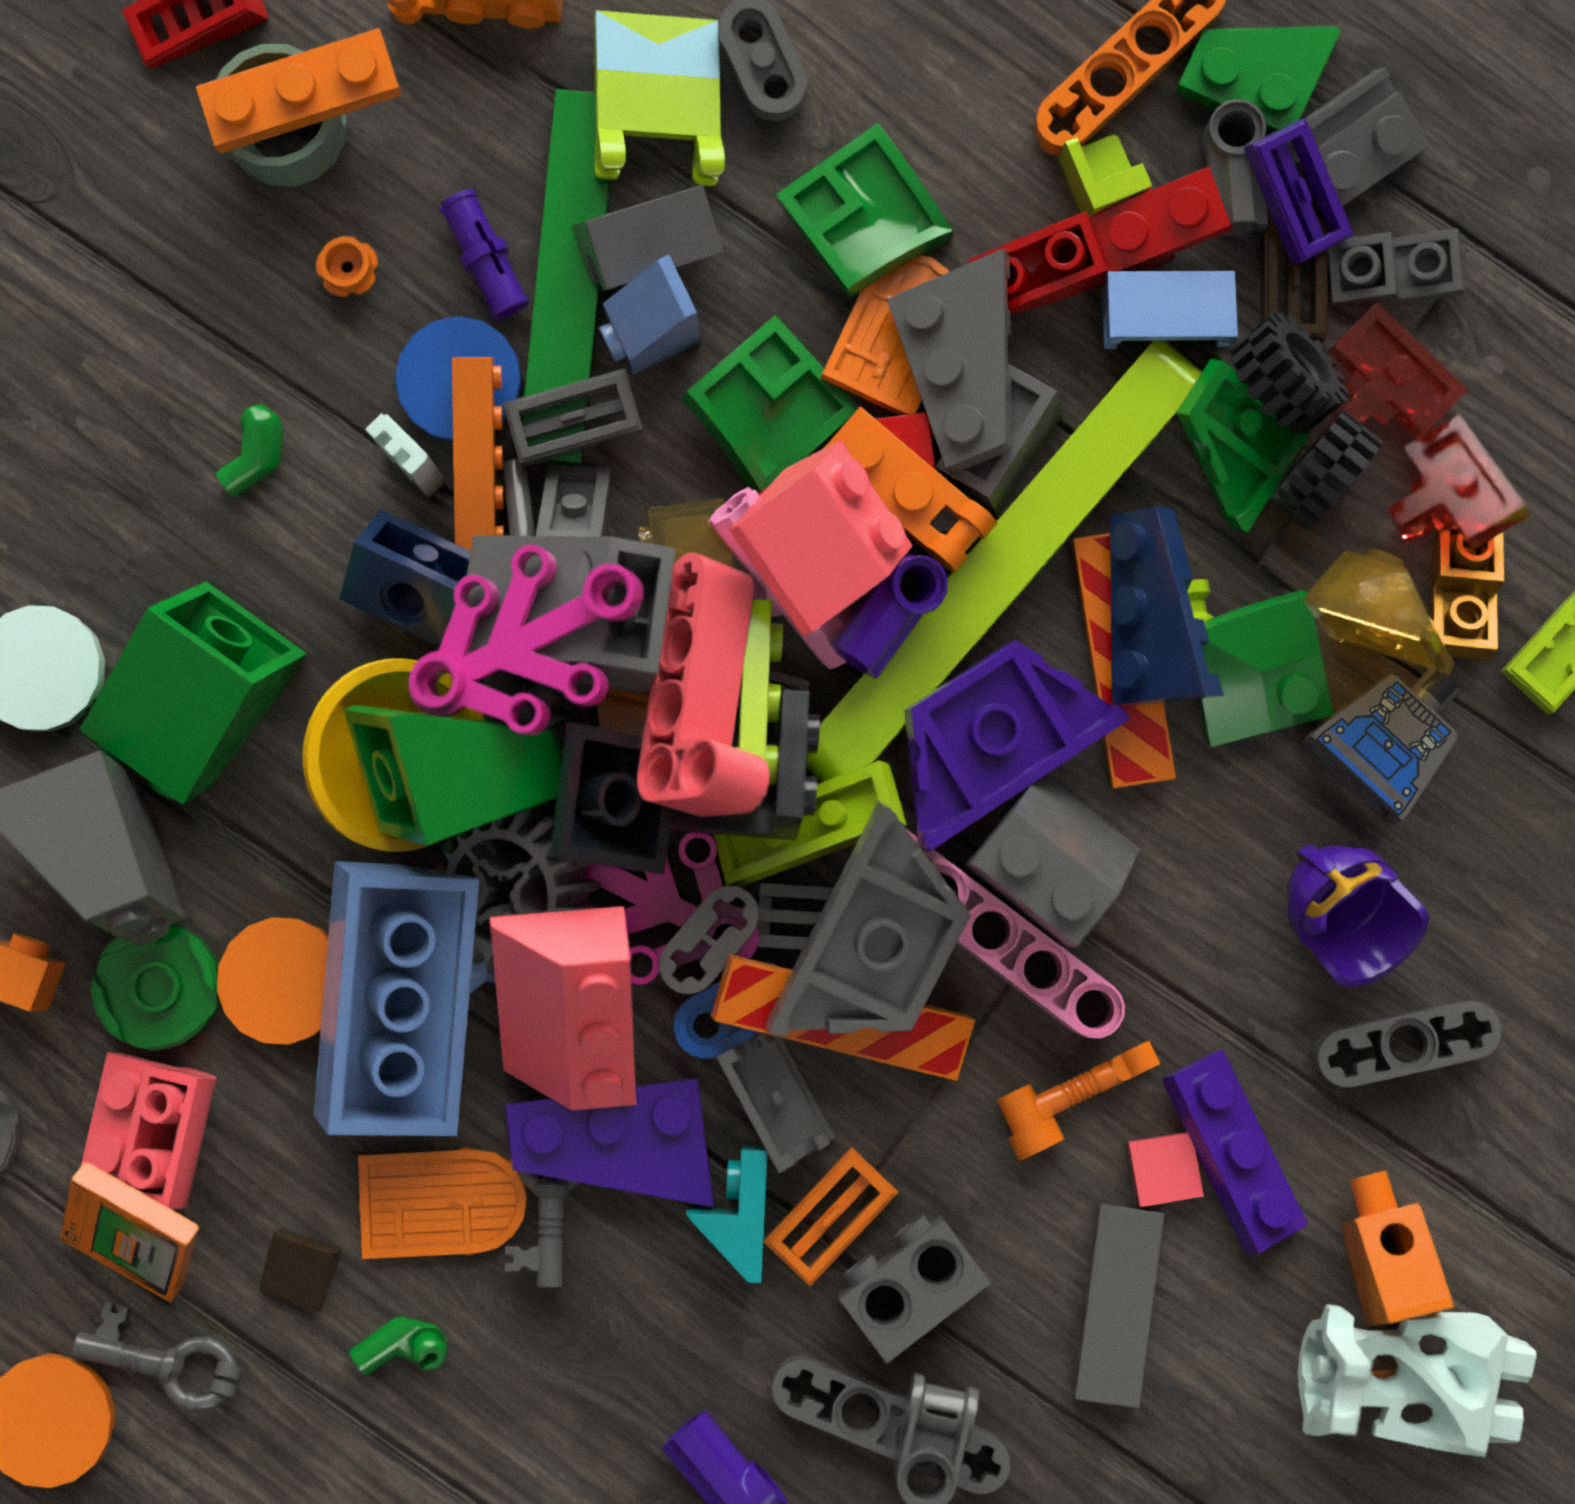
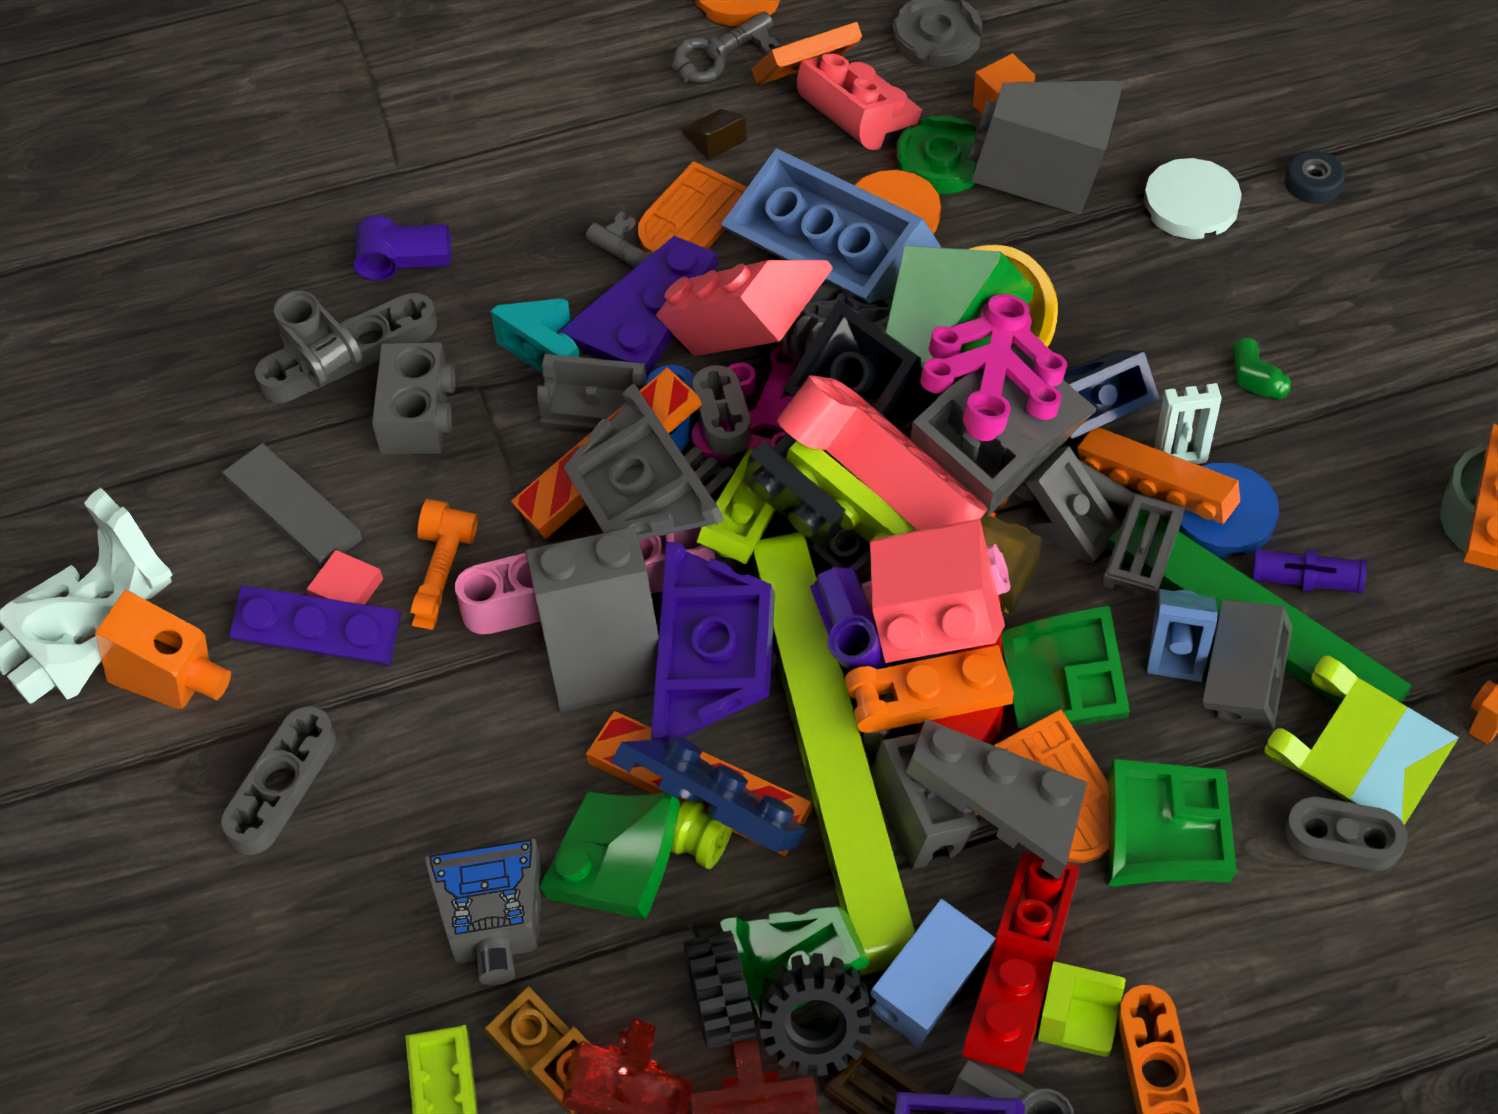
camera: 130 degrees right, 30 degrees down
green slope [79,582,307,805] -> none
orange plate [316,236,378,298] -> none
green arm [349,1316,447,1376] -> none
orange tile [763,1146,899,1287] -> none
dark purple helmet [1287,844,1429,987] -> none
clear yellow slope [1305,549,1455,675] -> none

